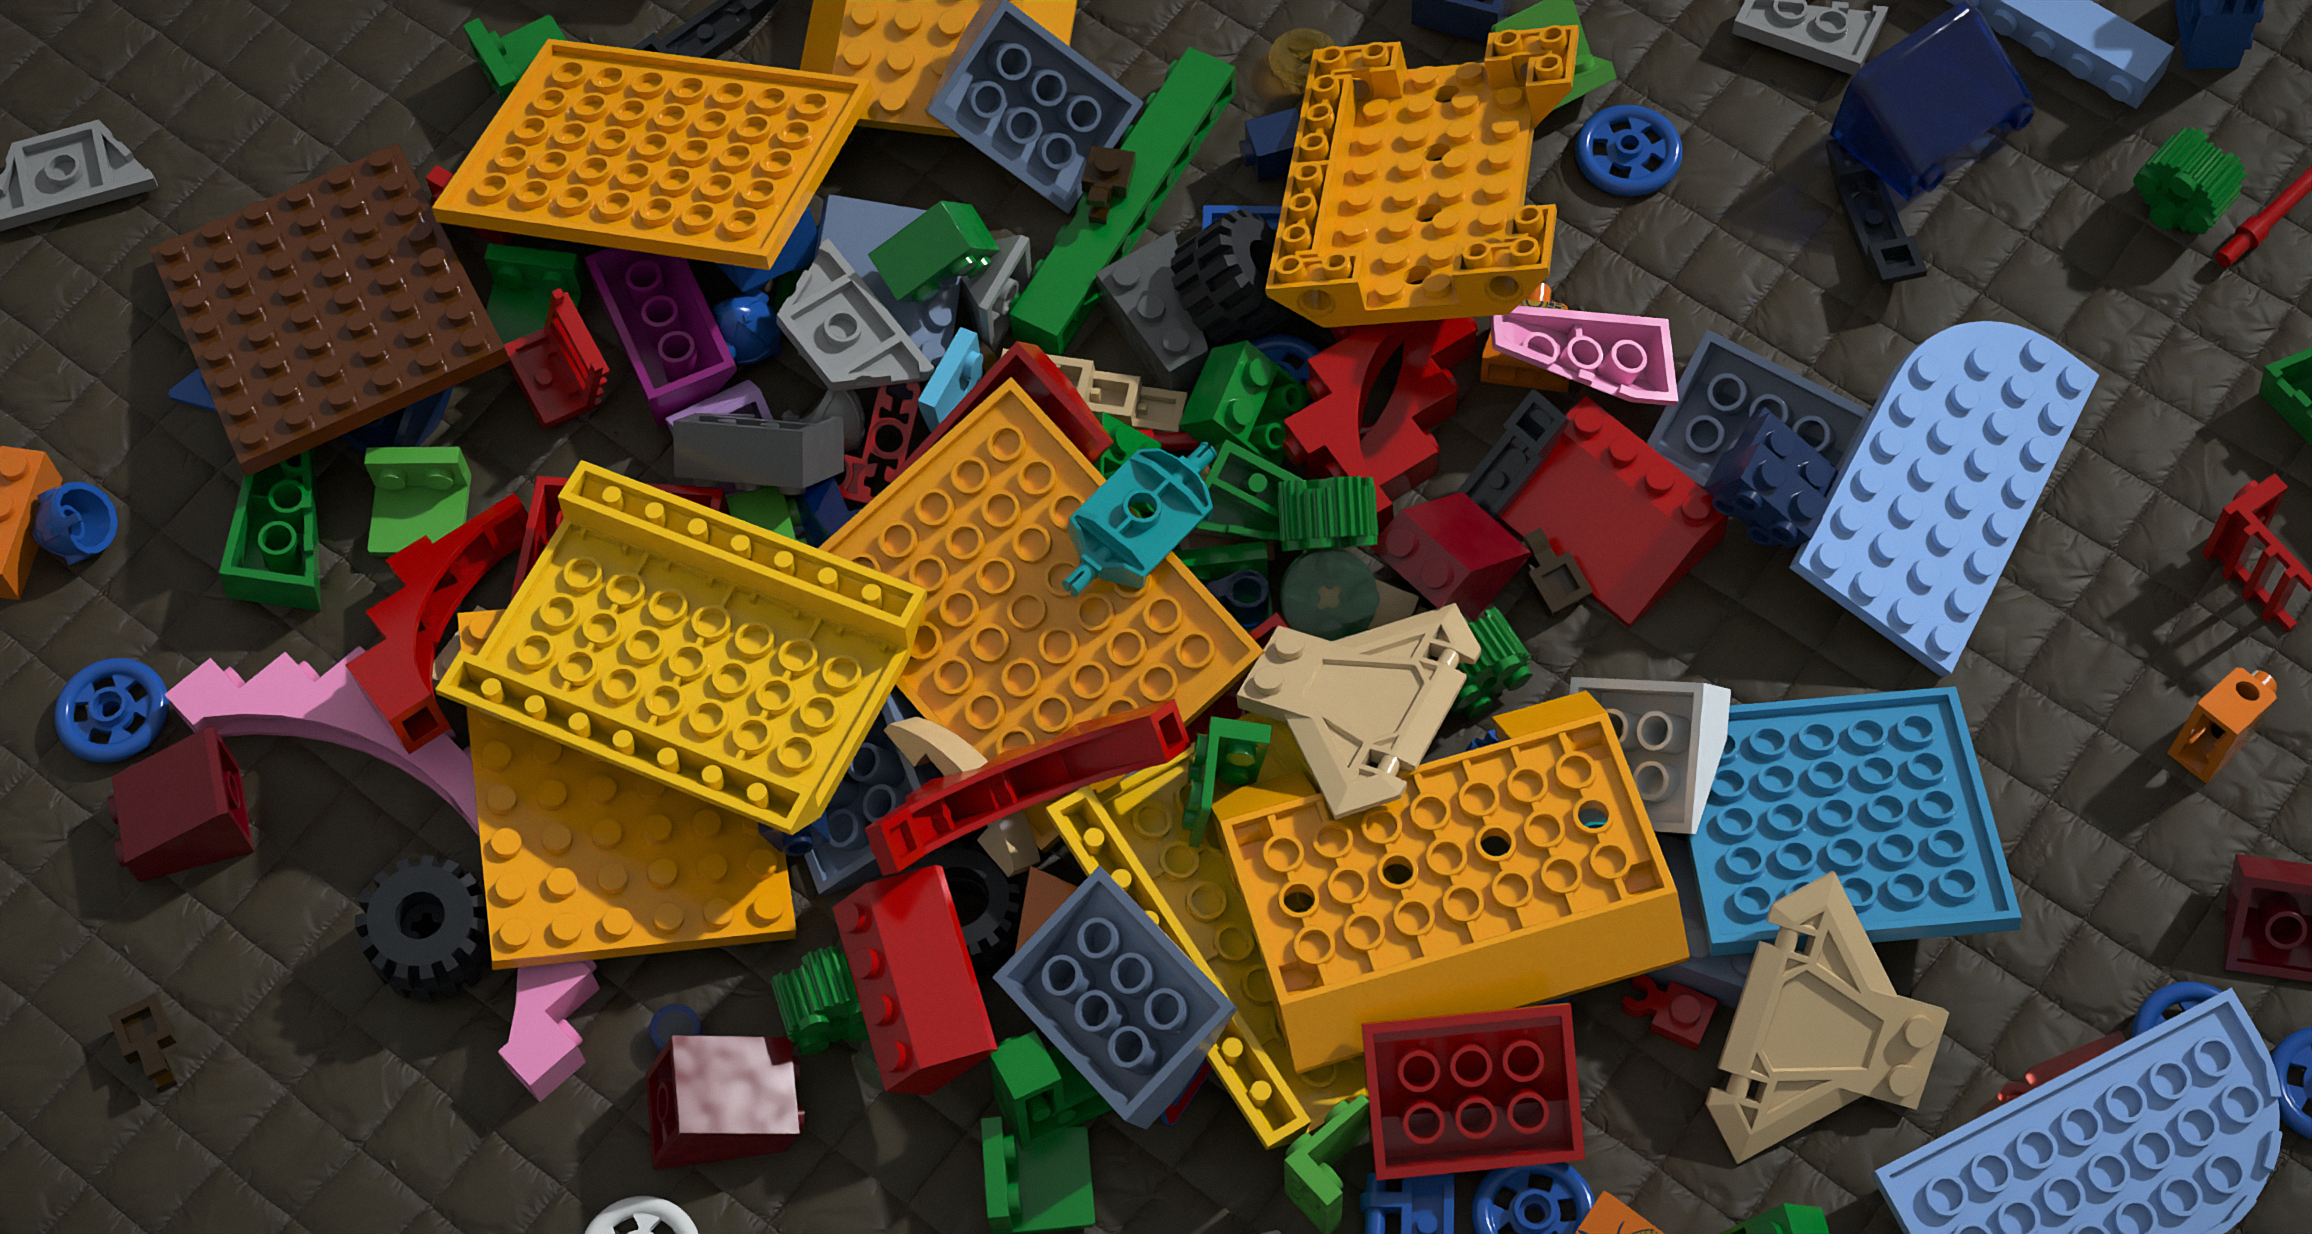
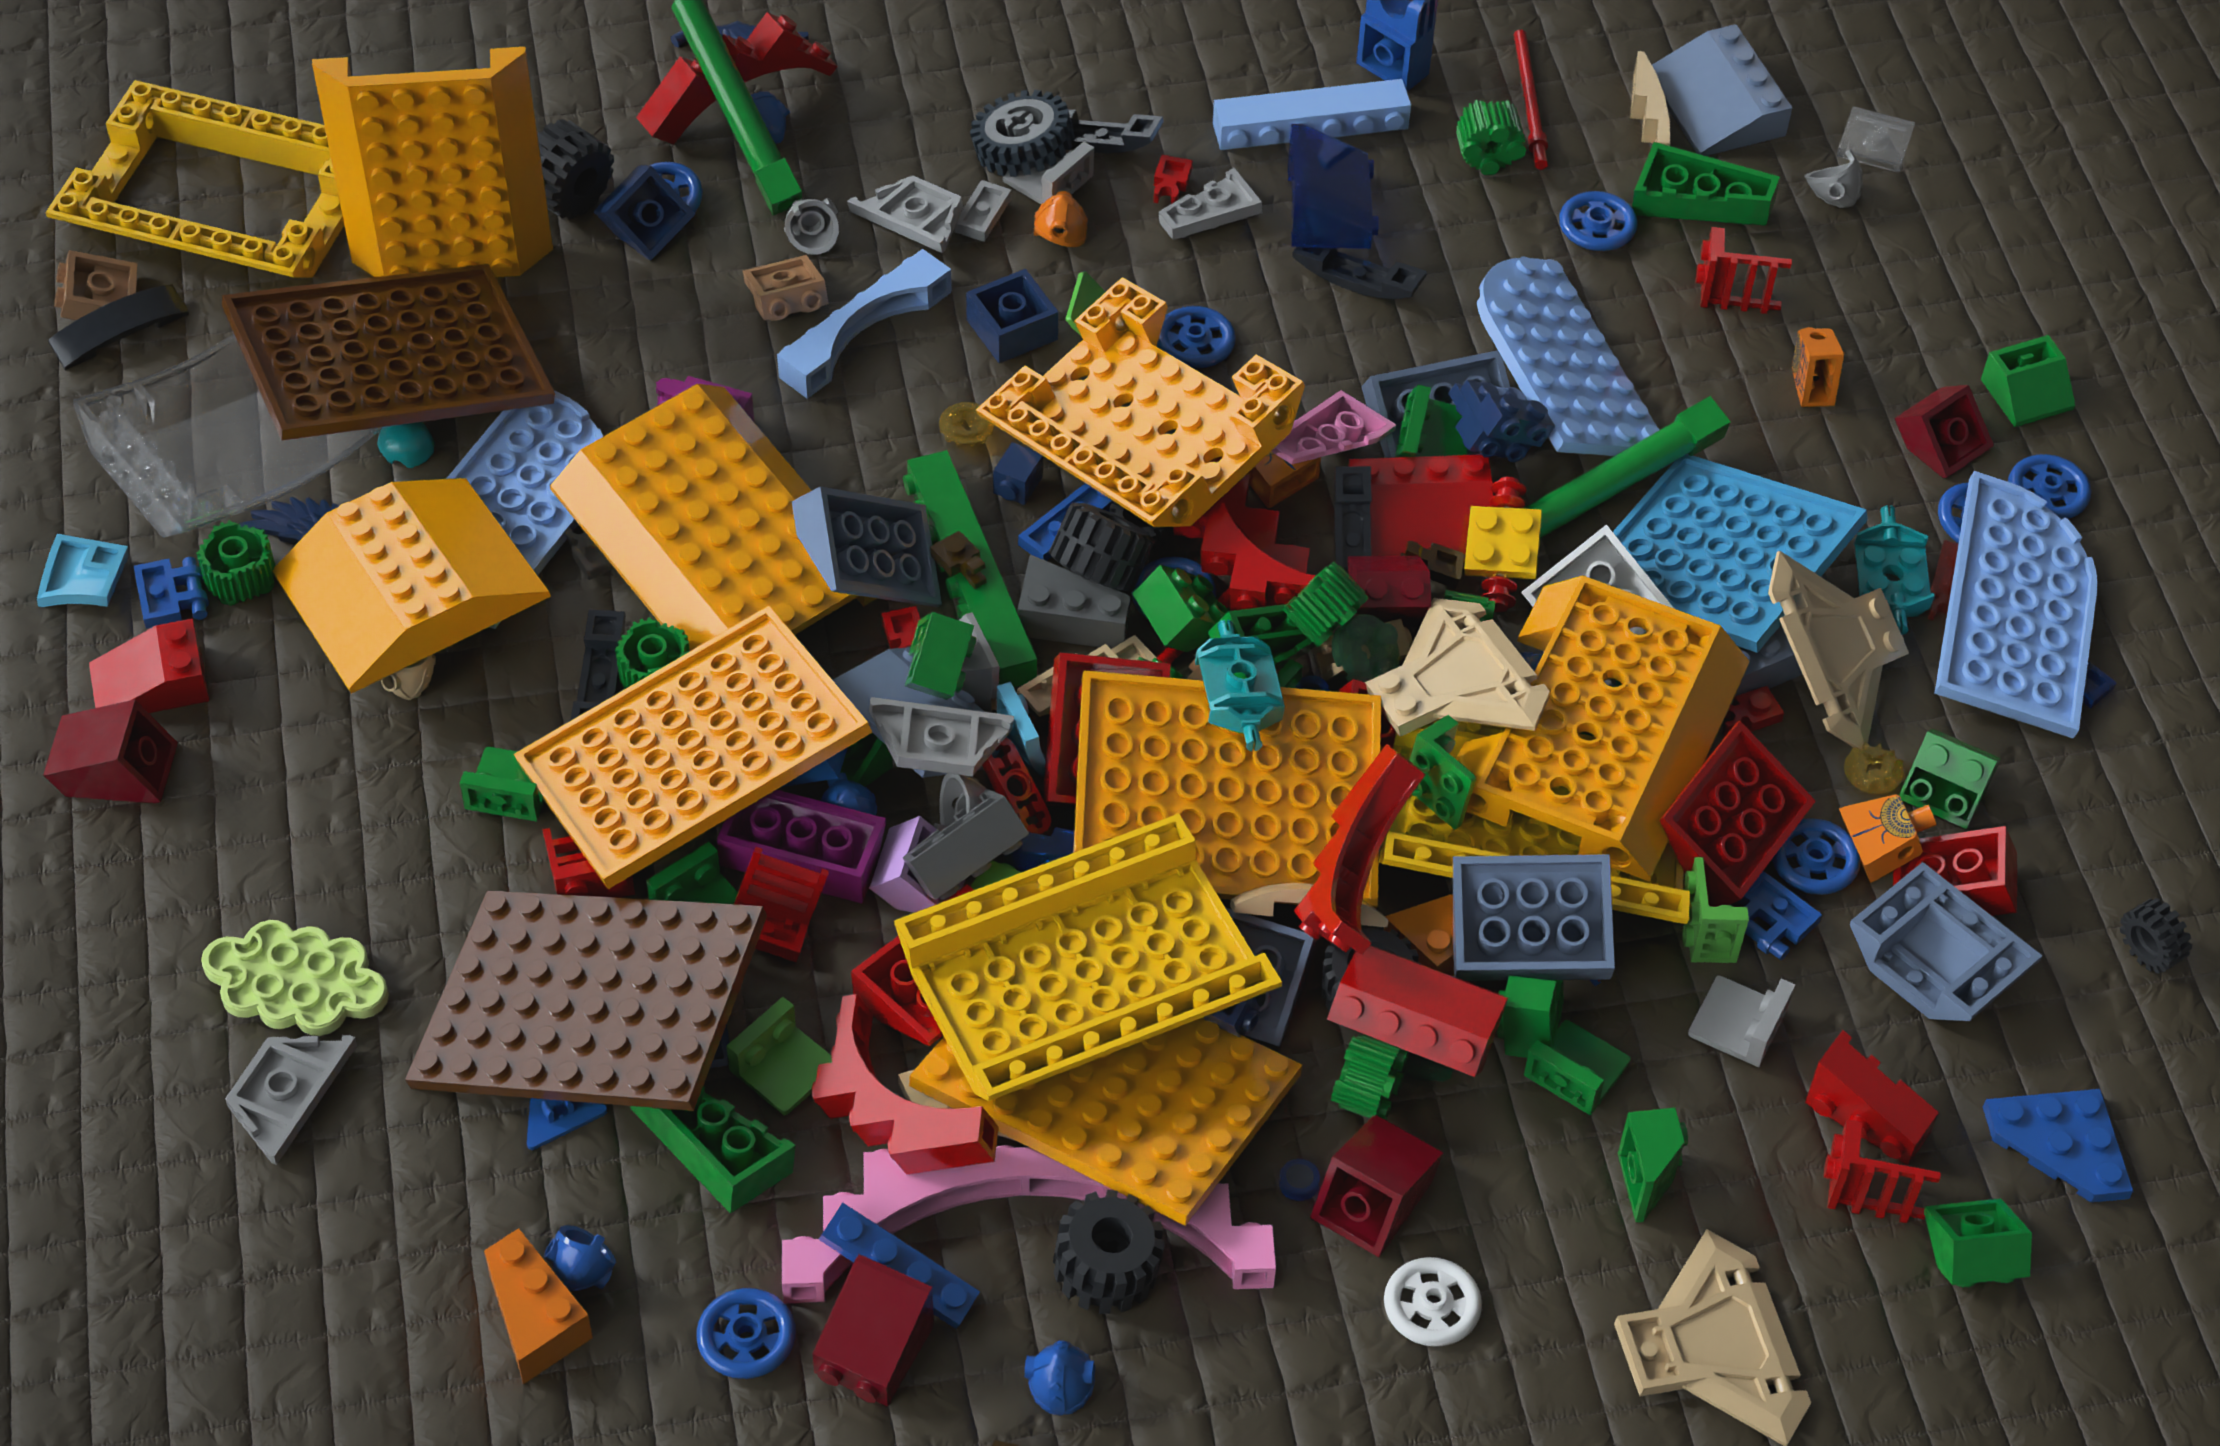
camera: 55 degrees left, 10 degrees down
none -> yellowish green plate [201,920,389,1036]
none -> green brick [615,617,690,689]
none -> blue plate [818,1202,980,1329]
none -> red plate [882,606,921,649]
none -> blue helmet [1025,1340,1095,1416]
none -> green bracket [1395,385,1467,457]
none -> yellow plate [1464,477,1542,612]
none -> green brick [1523,396,1731,539]
none -> blue plate [1559,191,1638,251]
none -> clear yellow gear [1844,742,1904,794]
none -> teal plate [1854,505,1935,635]

